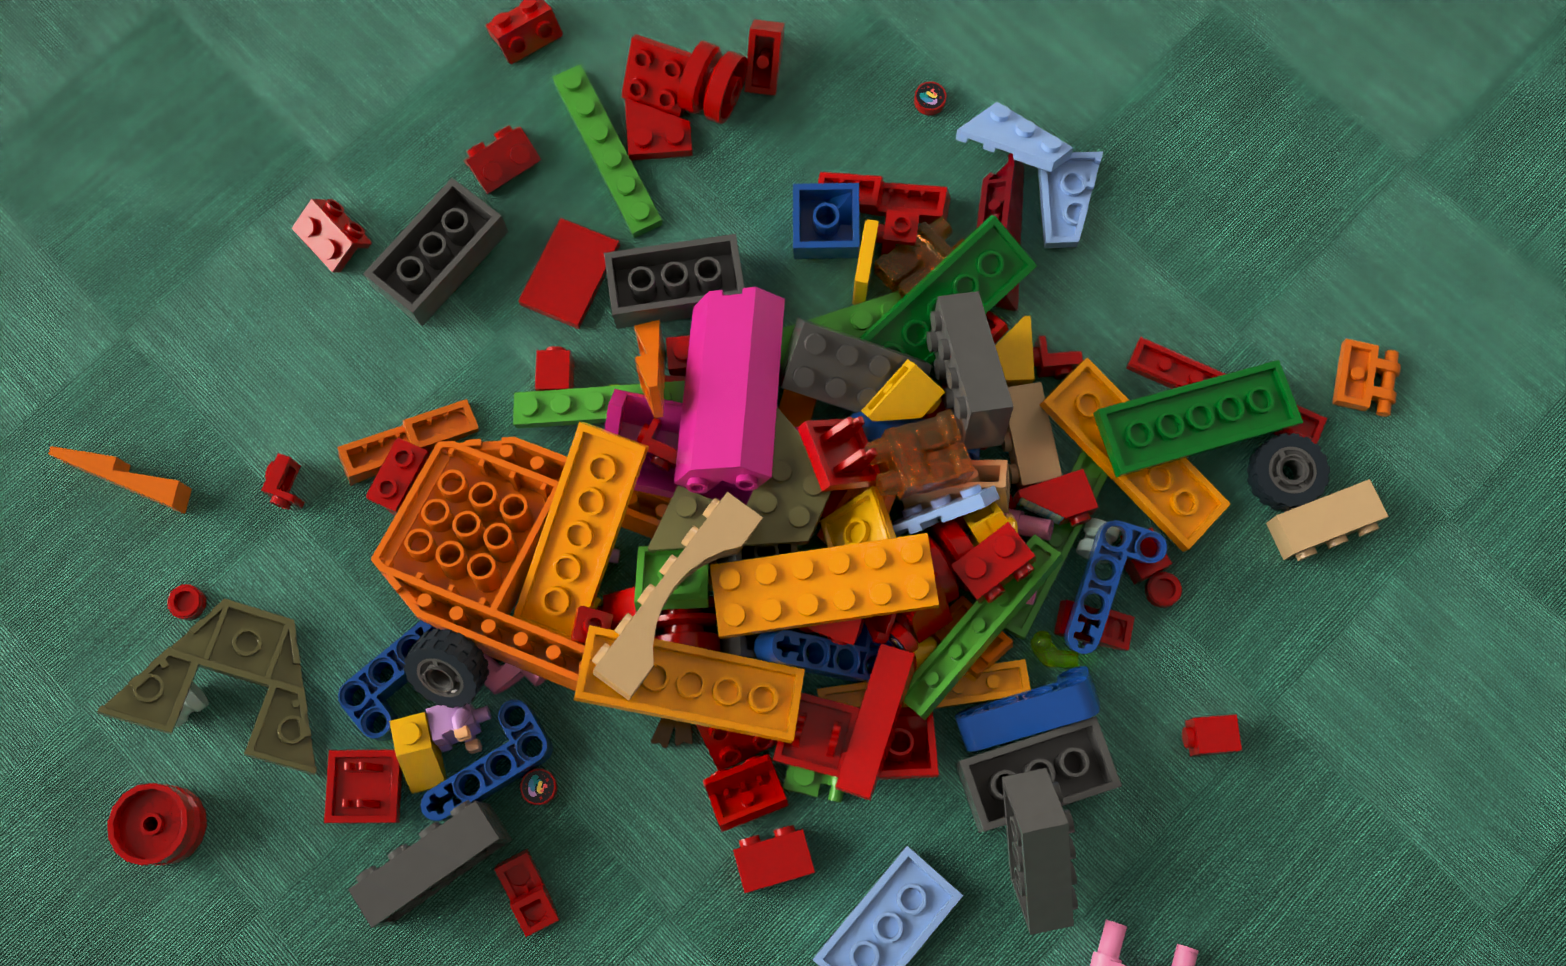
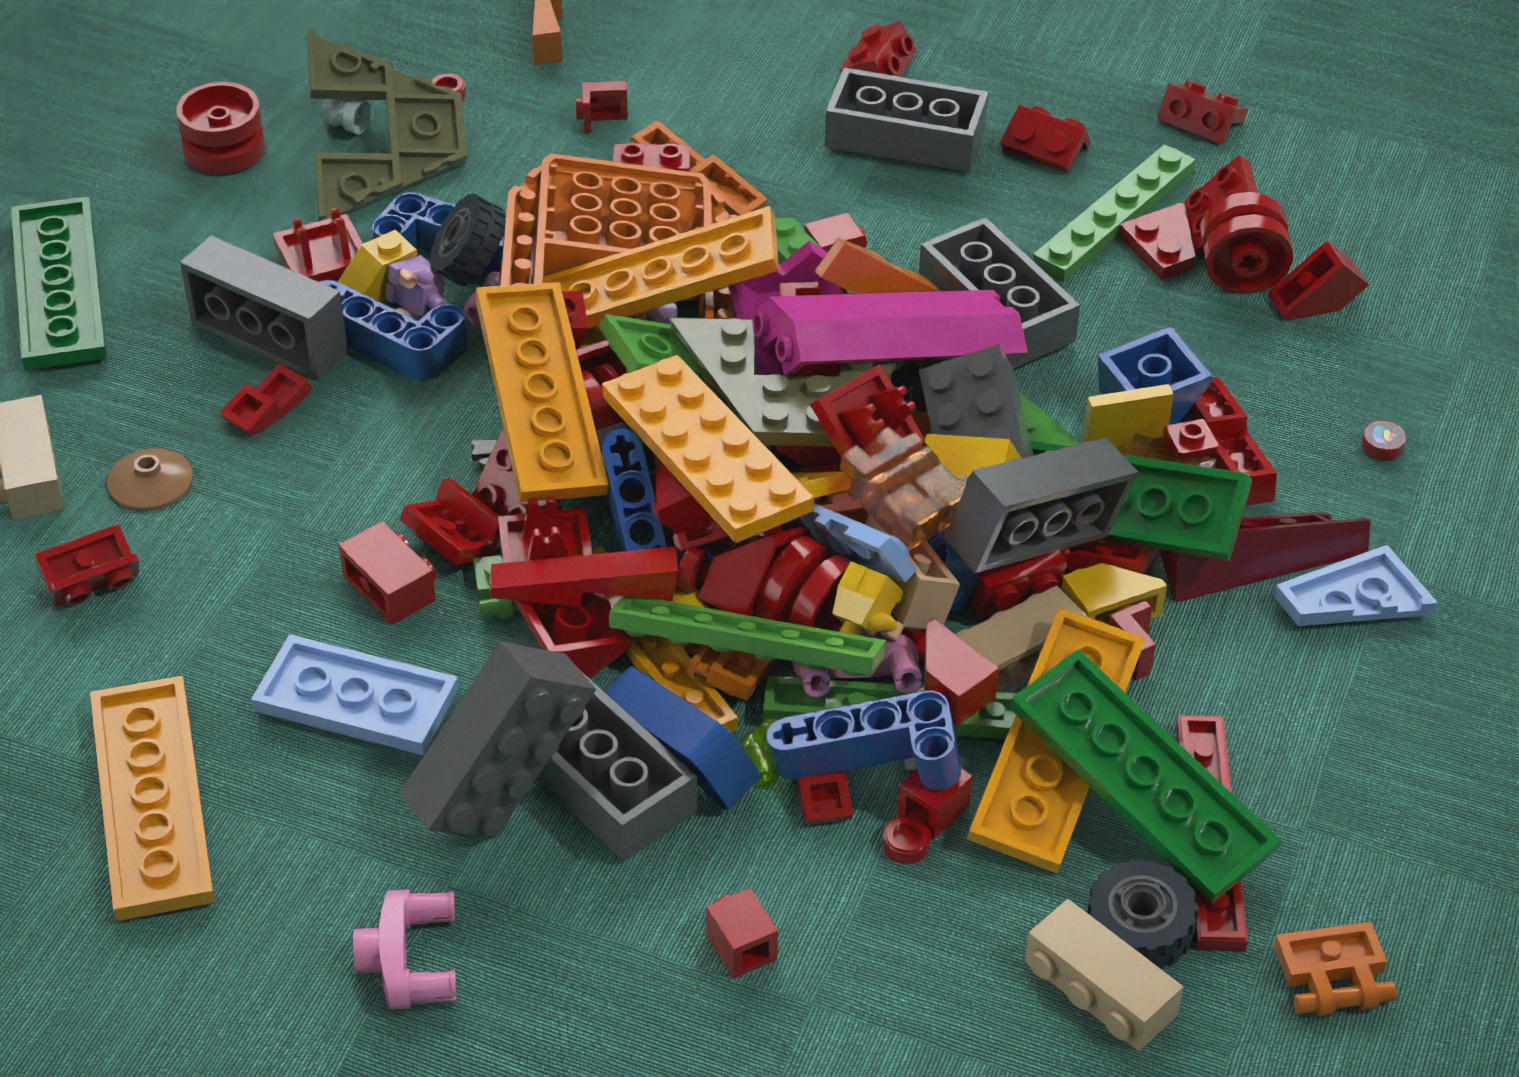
camera: 65 degrees right, 30 degrees down
red tile [518,217,620,329] -> none
tile [520,769,558,805] -> none
tan arch [592,492,763,701] -> none
red bracket [951,522,1036,604] -> none
light blue wing [955,102,1073,172] -> none

